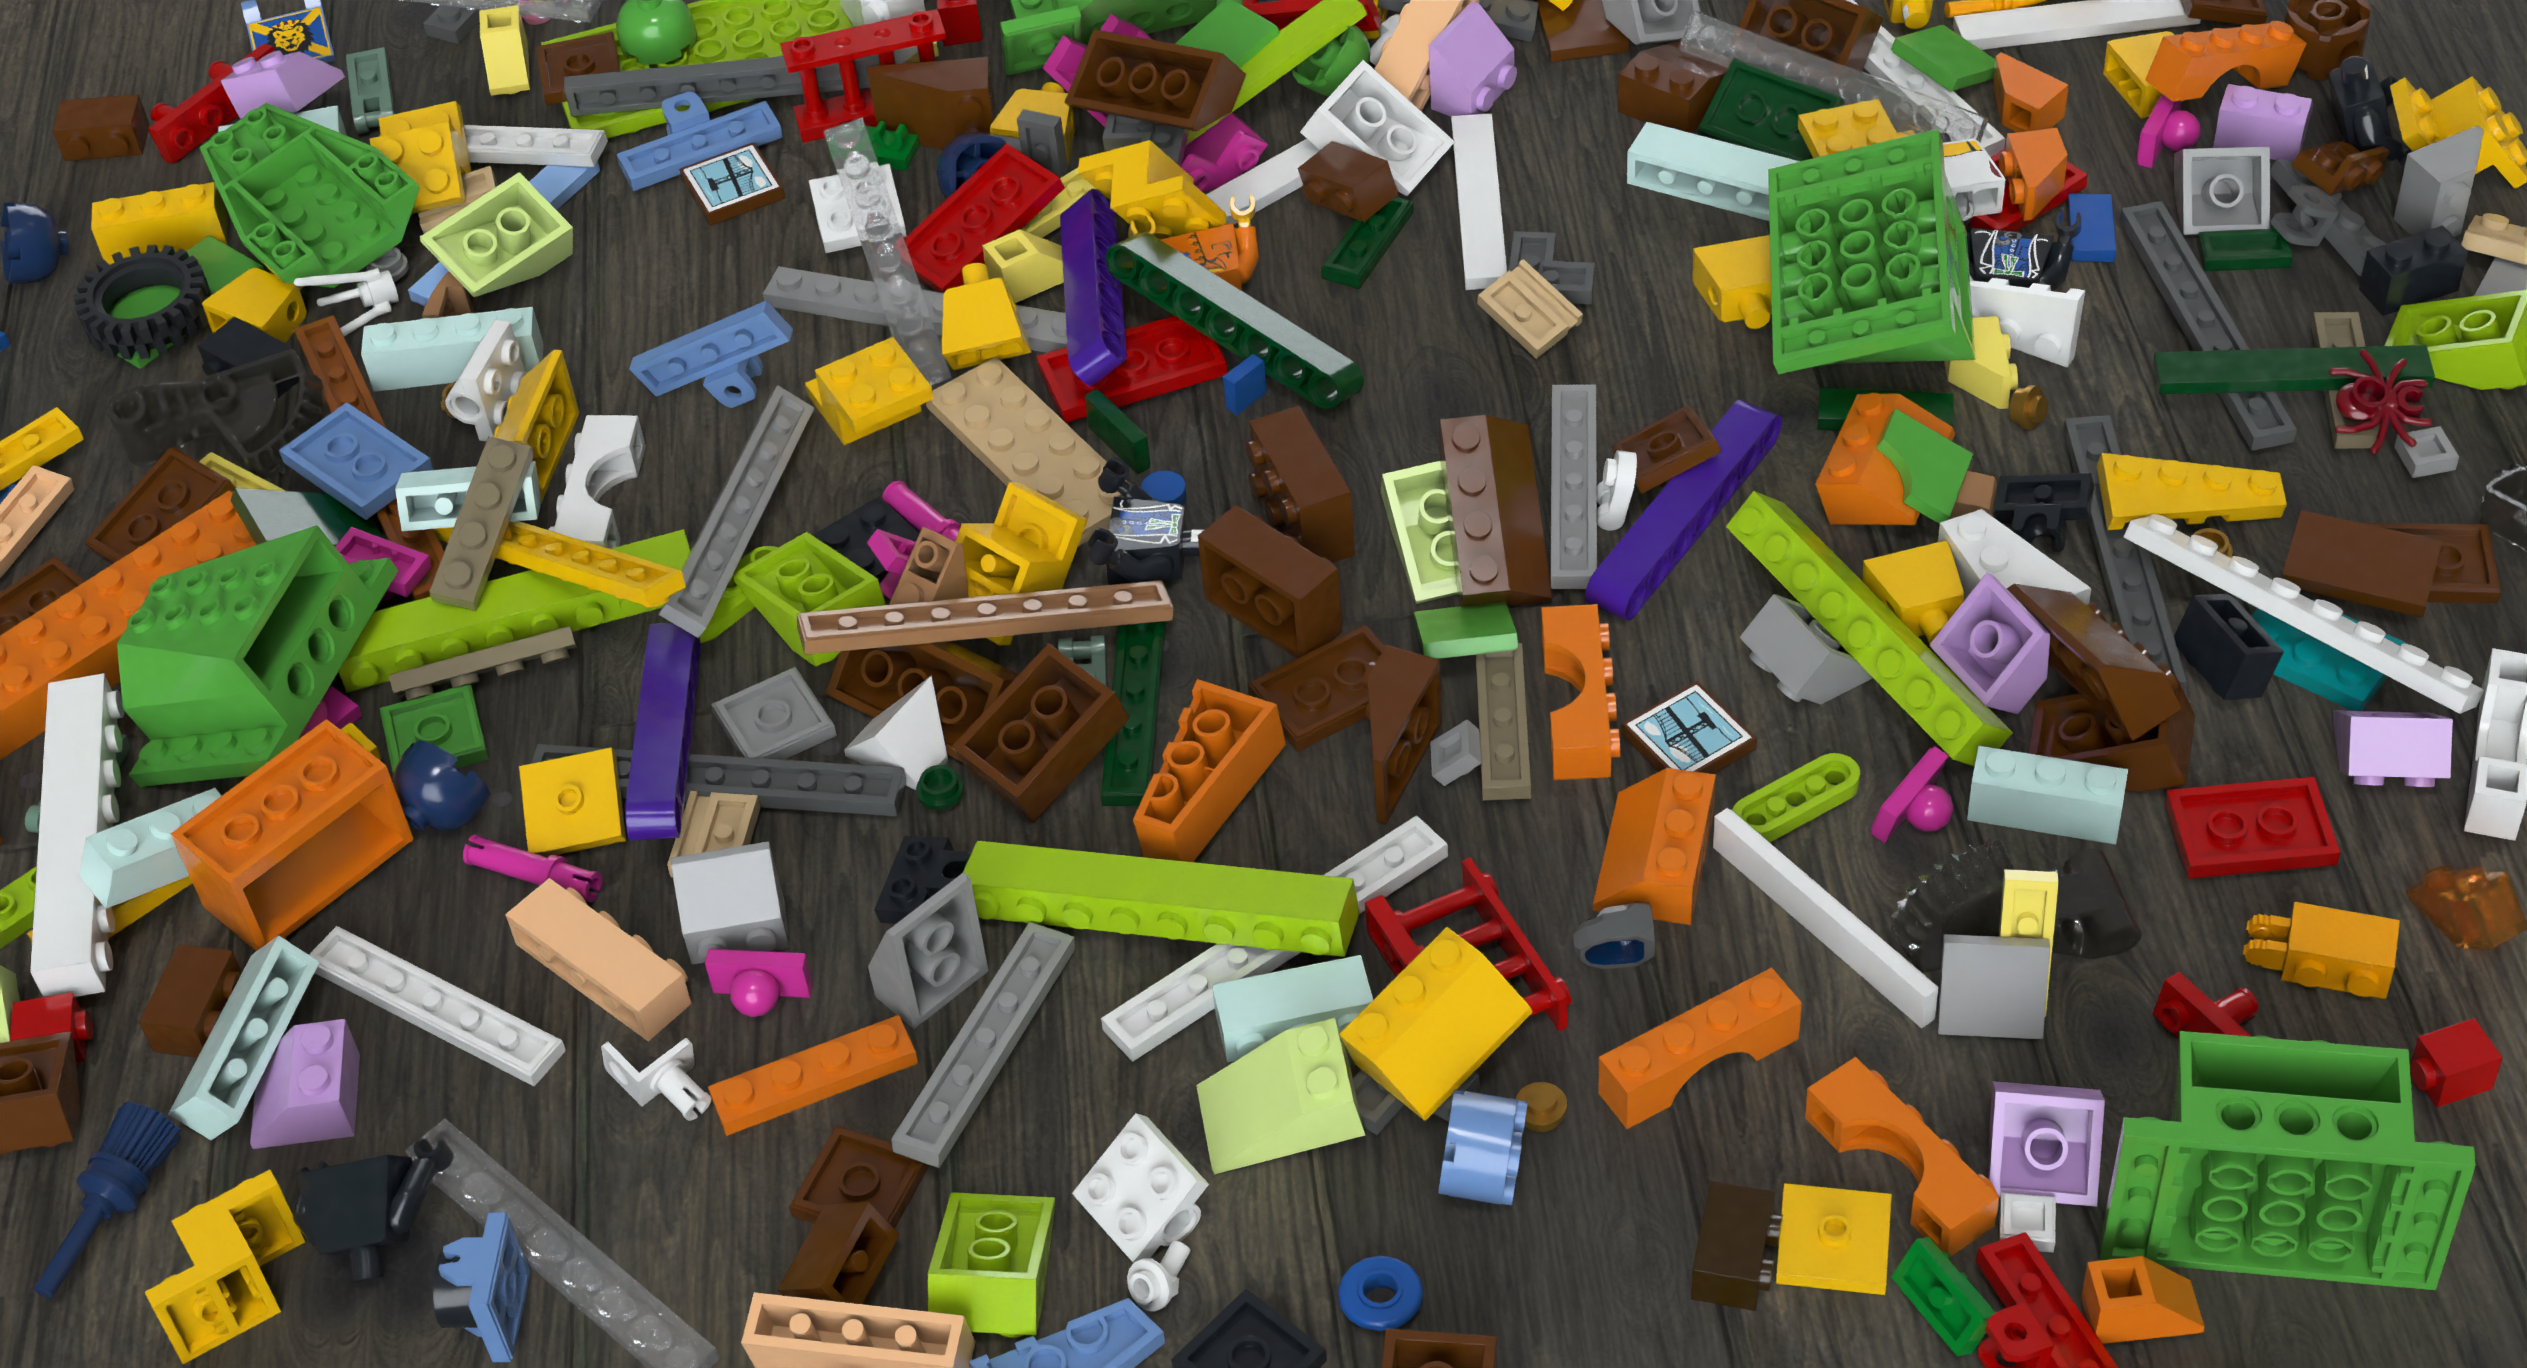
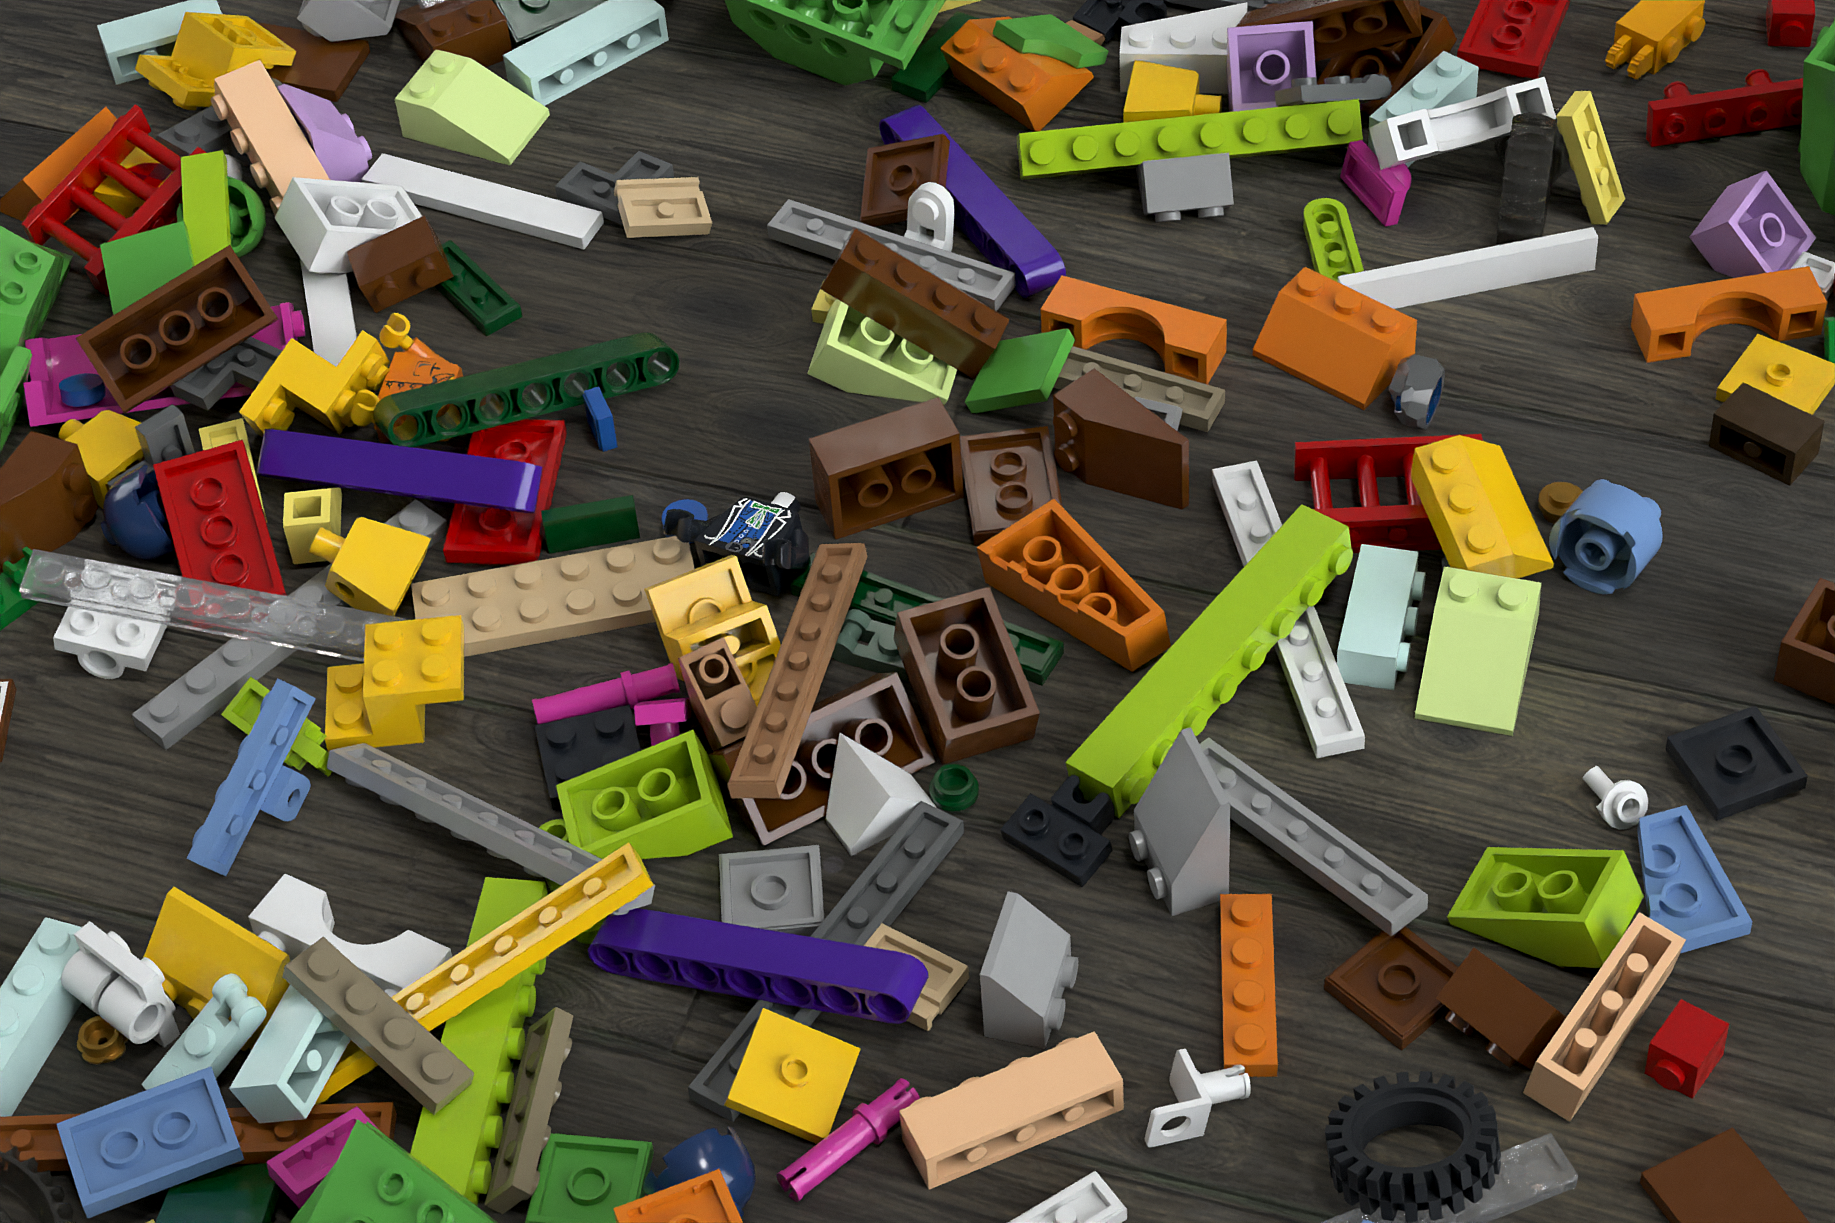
camera: 65 degrees left, 0 degrees up
dark pink tile [705,949,813,1017] -> none
white plate [1072,1113,1209,1263] -> none
reddish brown brick [1245,405,1355,563] -> none
blue piece [1337,1255,1424,1331] -> none
orange arch [1598,967,1802,1129] -> none
tile [1621,681,1757,774] -> none
yellow torso [1692,235,1772,329] -> none
light grey tile [1937,934,2050,1039] -> none
none -> light aqua plate [142,973,267,1090]
none -> lime hinge [221,676,333,777]
none -> yellowish green slope [395,49,550,165]
none -> dark grey hinge [1275,74,1392,107]
none -> black tyre [1325,1071,1501,1223]
none -> white arch [1369,77,1556,170]

